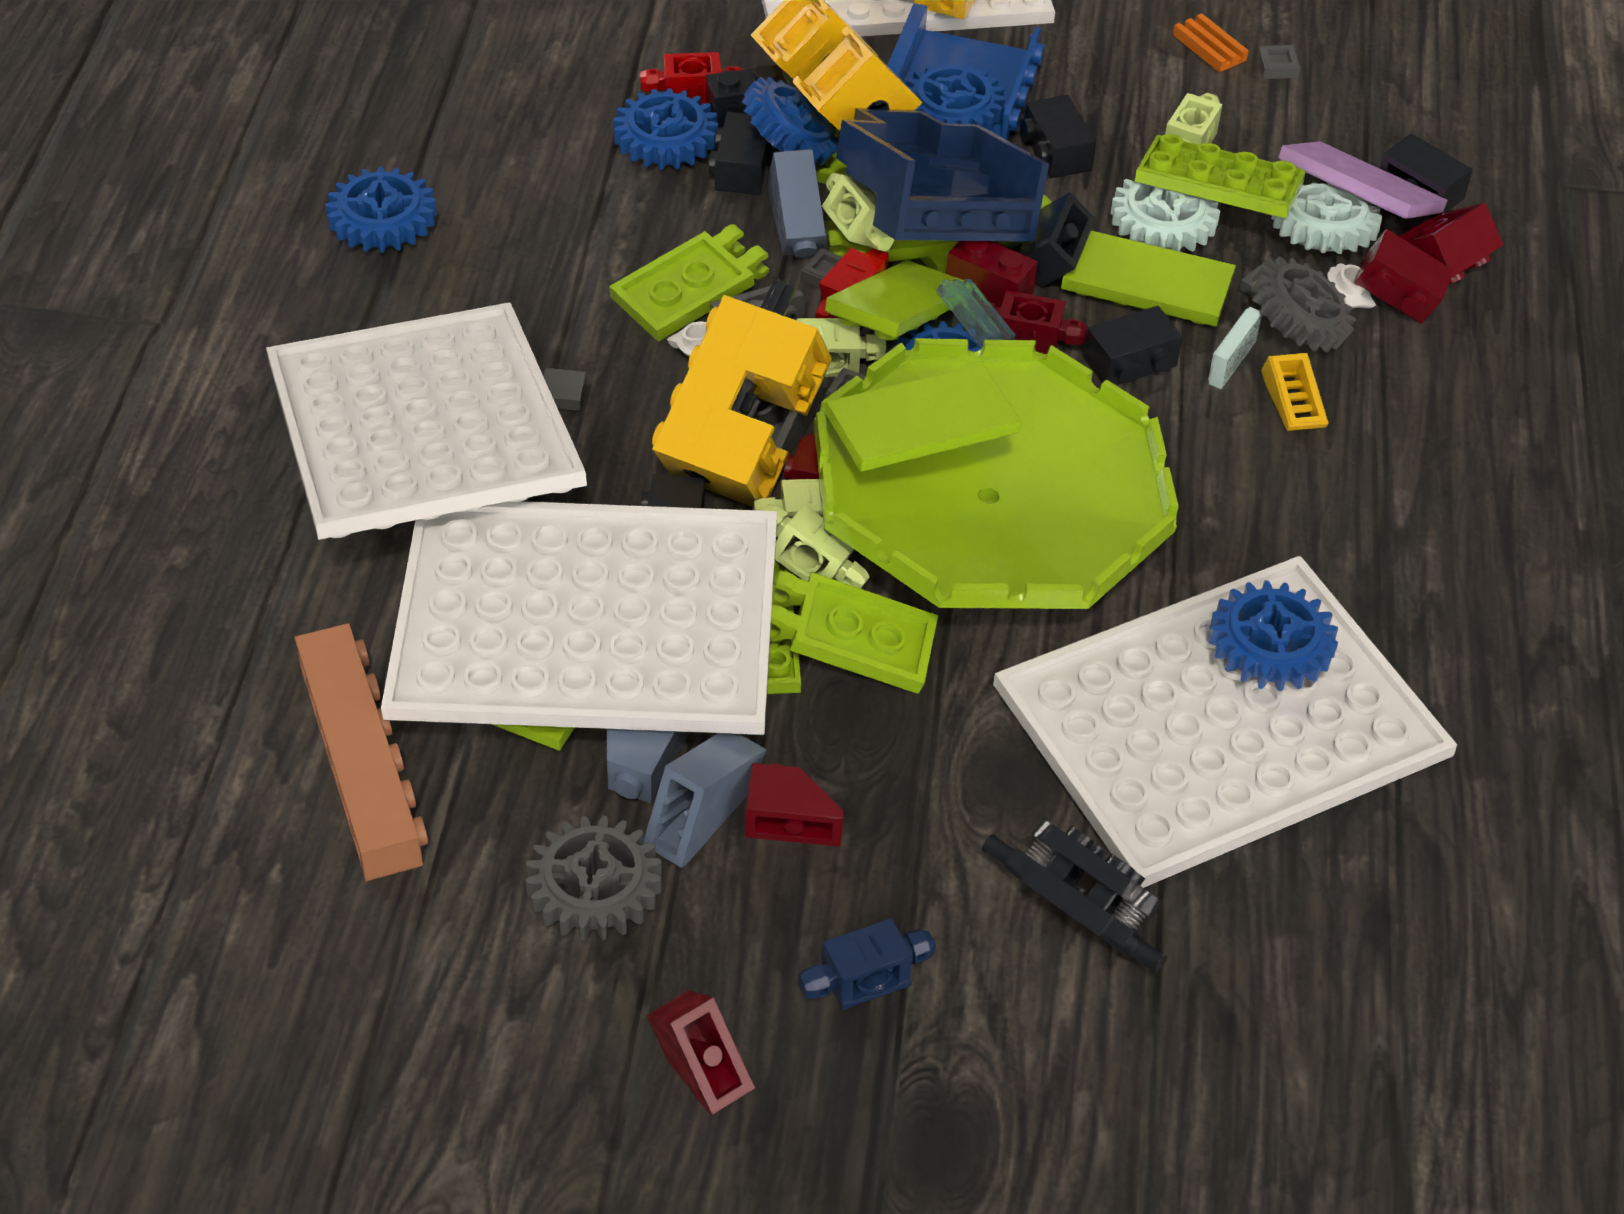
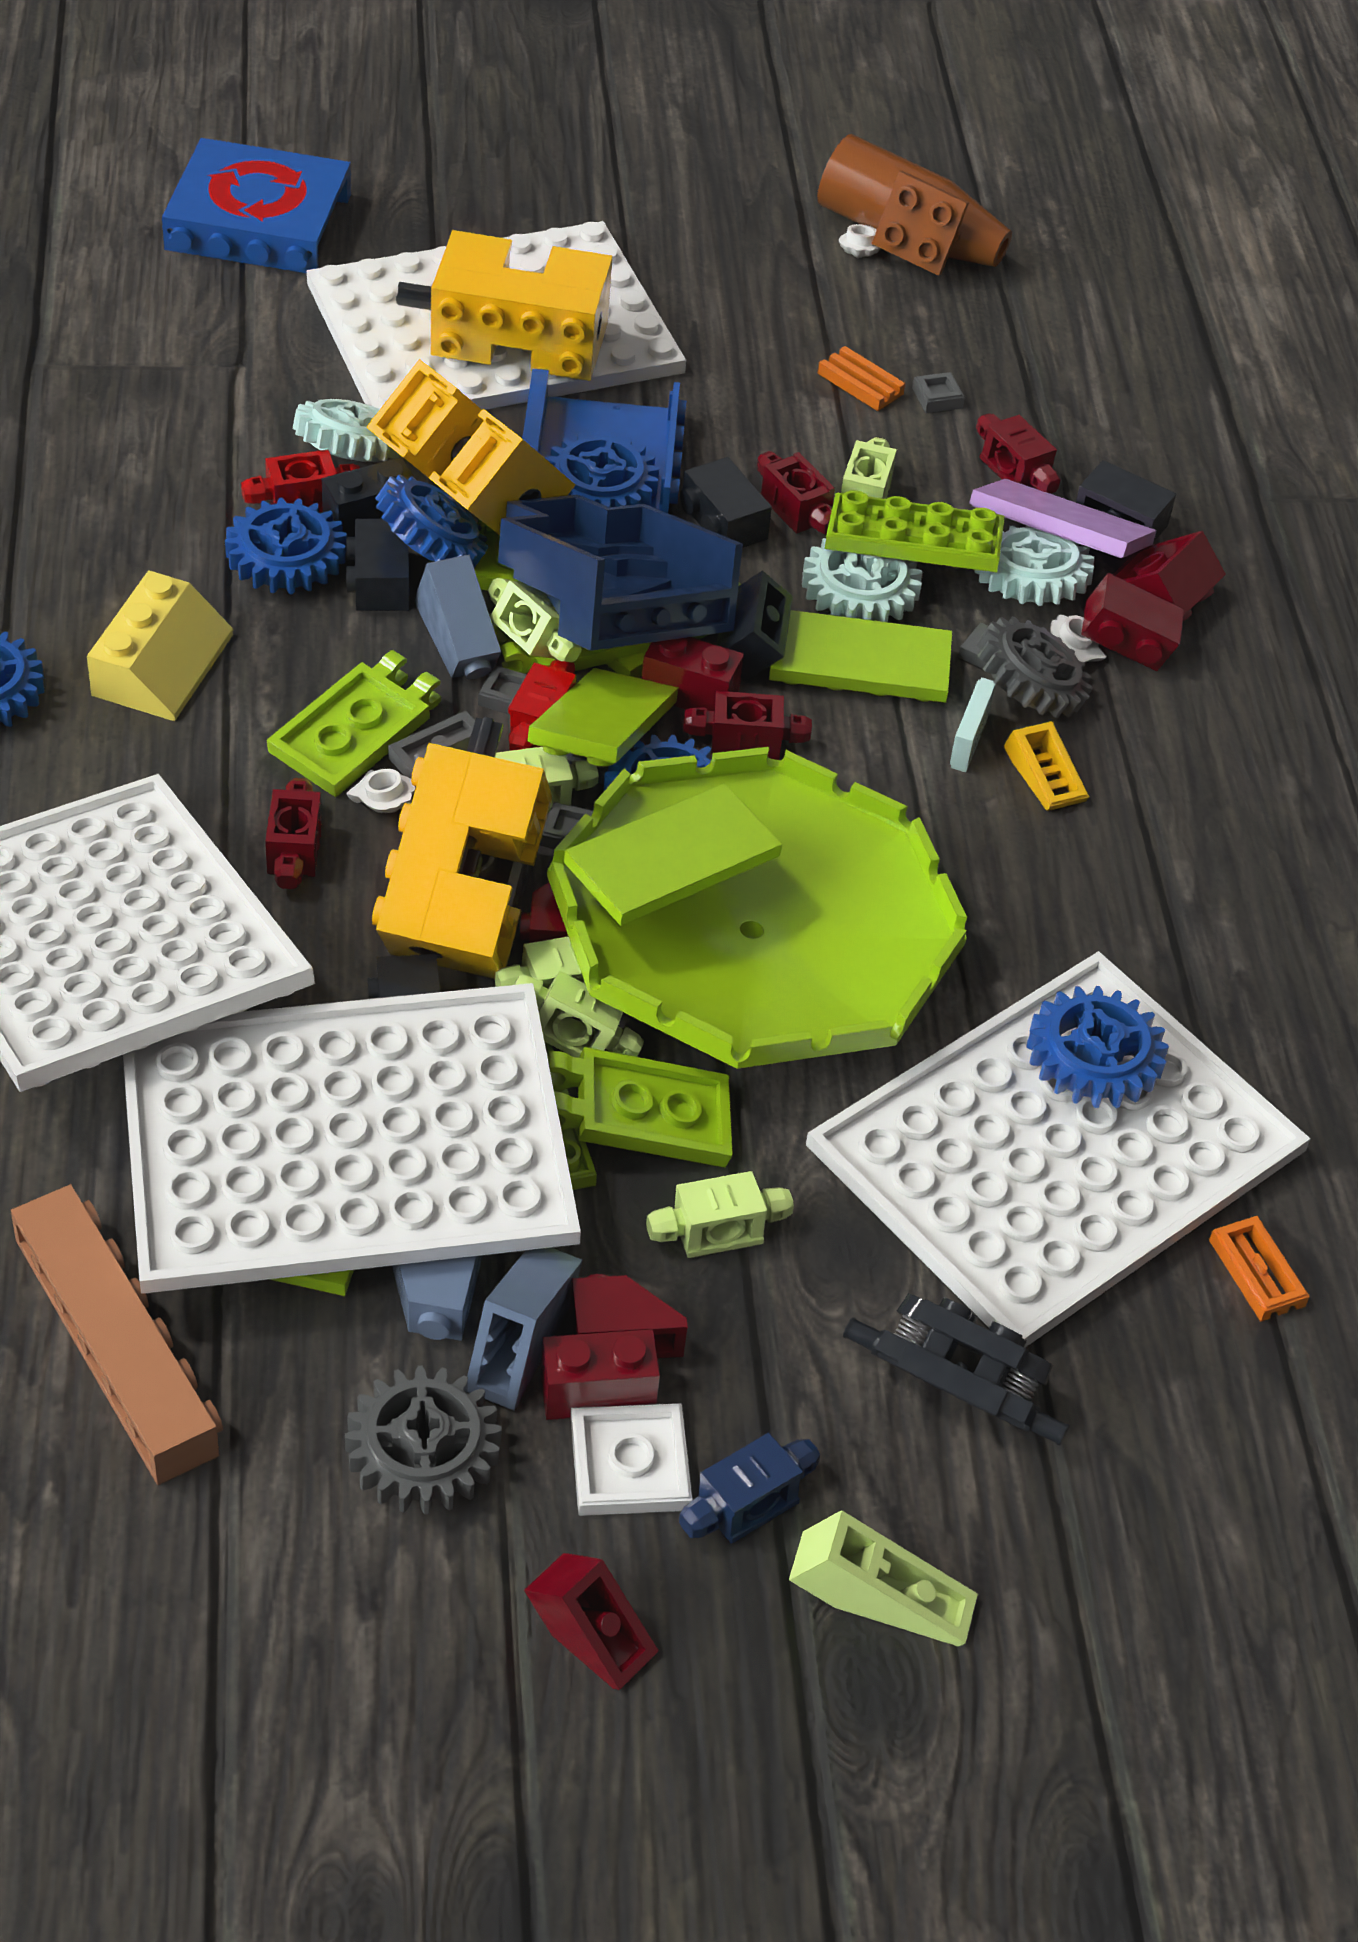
camera: 15 degrees left, 0 degrees up
dark grey tile [543,368,587,411] -> none
clear light blue tile [936,279,1016,347] -> none
black brick [1083,306,1183,385] -> none
none -> light yellow slope [87,570,233,721]
none -> dark red piece [265,778,322,889]
none -> light aqua gear [293,399,401,462]
none -> dark red brick [540,1329,660,1420]
none -> white tile [571,1403,692,1516]
none -> yellowish green piece [646,1171,794,1258]
none -> dark red piece [757,451,835,535]
none -> yellowish green slope [789,1510,978,1647]
none -> dark red piece [976,413,1061,494]
none -> orange tile [1209,1216,1310,1322]

